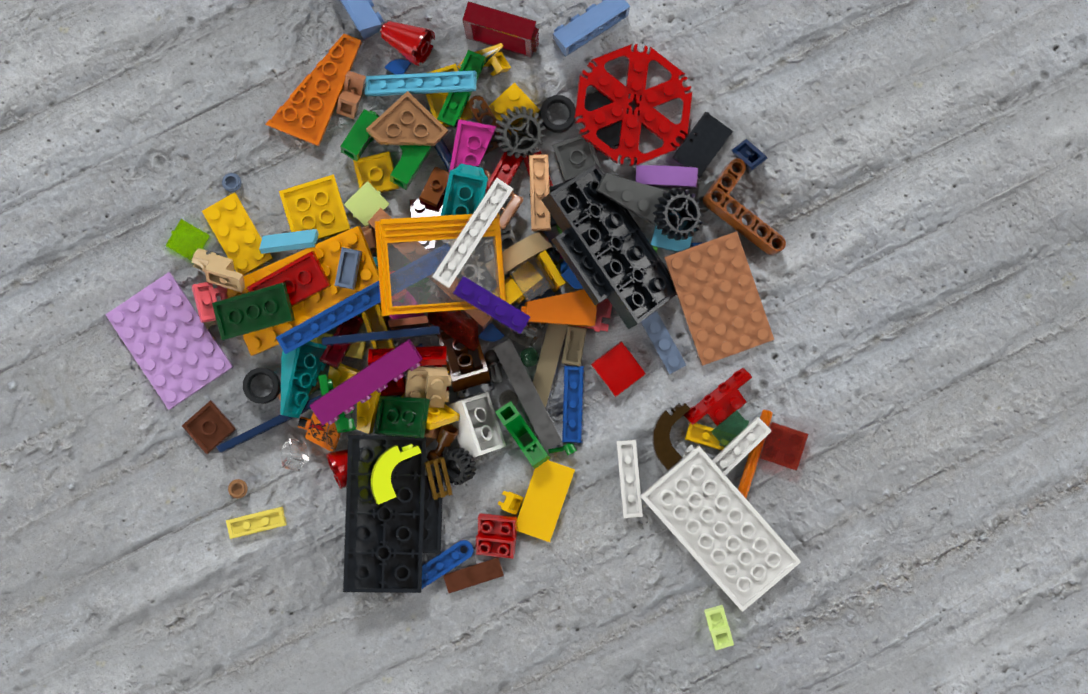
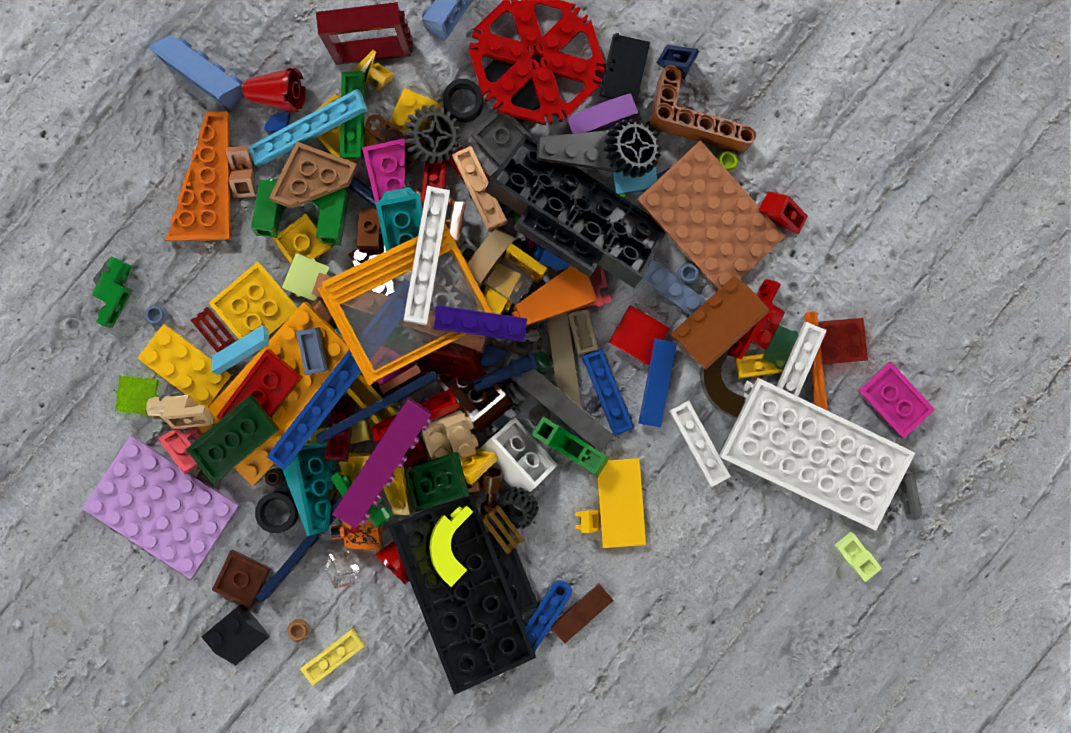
camera: 25 degrees left, 0 degrees up
red slope [476,513,517,559] -> none
green hand [548,443,577,456] -> none
none -> green plate [92,256,133,328]
none -> clear red tile [190,307,236,353]
none -> black slope [201,604,270,666]
none -> dark brown pin [265,469,286,487]
none -> dark blue pin [471,351,538,393]
none -> blue tile [638,338,677,427]
none -> dark orange slope [670,276,770,370]
none -> sand blue plate [677,263,699,285]
none -> lime plate [717,151,738,172]
none -> red slope [759,191,808,235]
none -> dark pink plate [857,362,935,439]
none -> dark grey slope [900,473,922,520]

